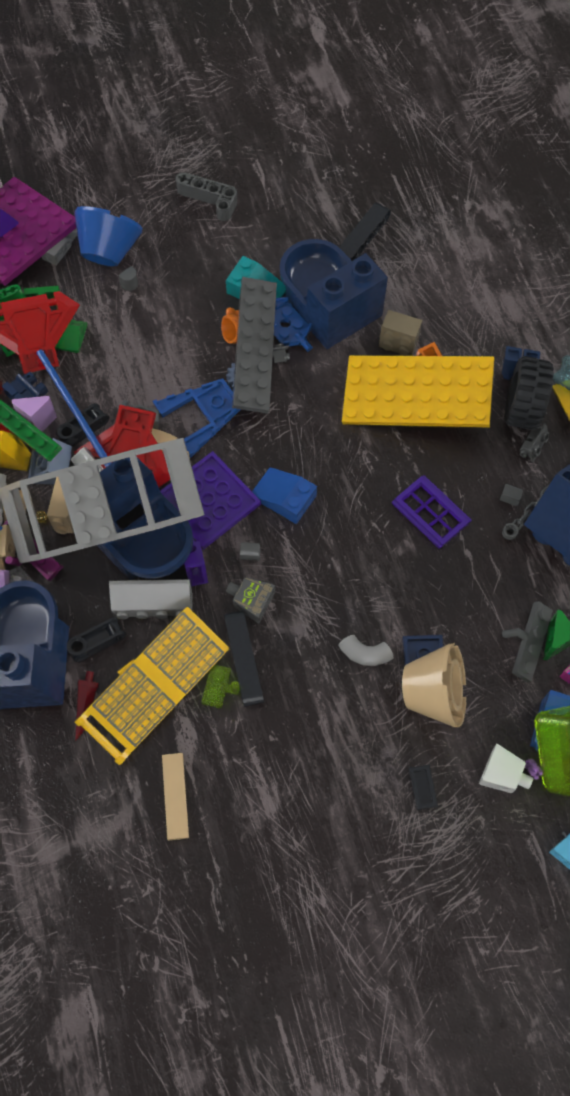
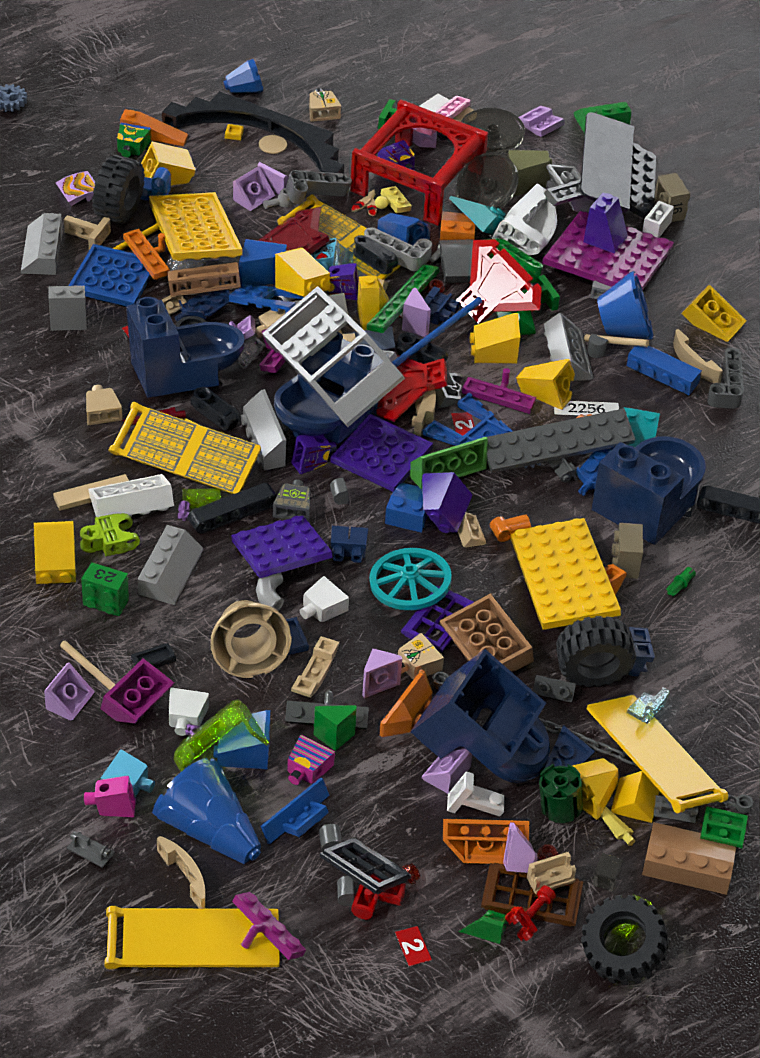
camera: 70 degrees right, 20 degrees down
none -> yellow slope [34,521,76,584]
none -> lavender slope [44,663,95,720]
none -> tan bar [60,641,116,690]
none -> lime piece [80,513,140,557]
none -> green brick [81,562,129,616]
none -> tan torso [86,385,122,425]
none -> white slope [88,474,174,522]
none -> magenta slope [101,658,175,723]
none -> light grey slope [138,525,203,605]
none -> medium lavender piece [178,501,190,521]
none -> dark purple plate [231,515,332,579]
none -> tan slope [291,636,339,697]
none -> white torso [300,576,349,622]
none -> dark blue hips [331,525,368,563]
none -> lavender slope [362,649,402,698]
none -> teal wheel [369,548,452,610]
none -> orange wedge [379,669,432,737]
none -> tan torso [398,633,444,679]
none -> bright green slope [410,437,488,489]
none -> dark purple slope [422,472,472,533]
none -> medium nougat slope [440,594,534,671]
none -> red sticker [451,412,474,436]
none -> tan slope [458,512,486,547]
none -> magenta plate [462,368,536,414]
none -> yellow slope [470,313,520,364]
none -> orange piece [490,515,531,542]
none -> yellow slope [516,359,575,410]
none -> light grey slope [544,313,593,381]
none -> white sticker [554,401,619,416]
none -> tan bar [584,334,649,347]
none -> blue brick [627,346,702,395]
none -> green axle [666,567,696,596]
none -> tan slope [673,329,723,383]
none -> yellow slope [681,284,747,342]

